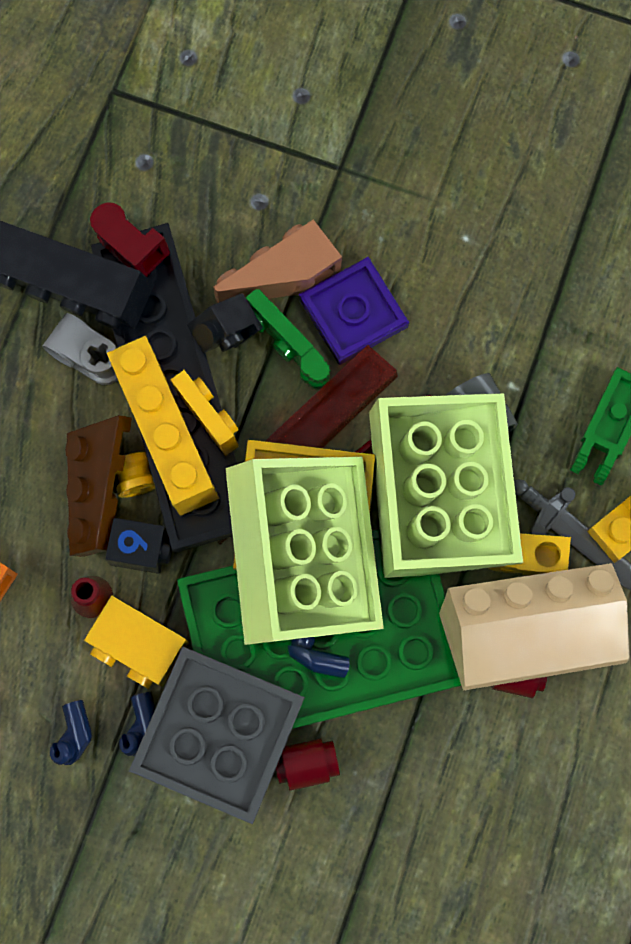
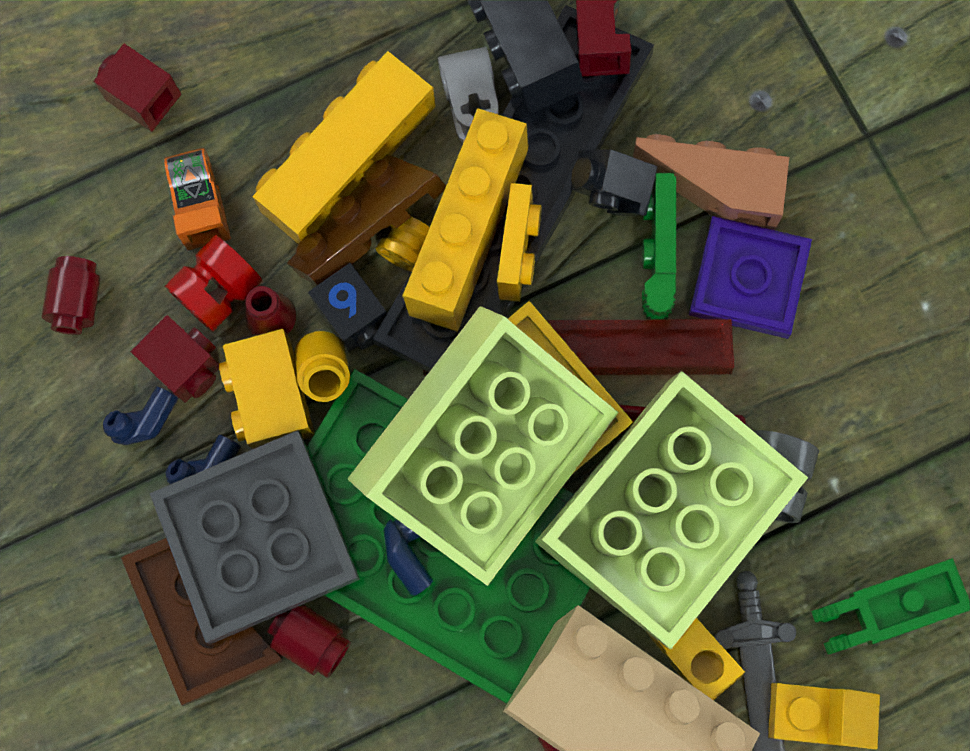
camera: 55 degrees right, 0 degrees up
none -> reddish brown wing [121,538,283,707]
none -> dark red brick [130,315,219,403]
none -> red wheel [164,235,263,332]
none -> yellow brick [252,51,436,244]
none -> yellow brick [294,331,350,402]

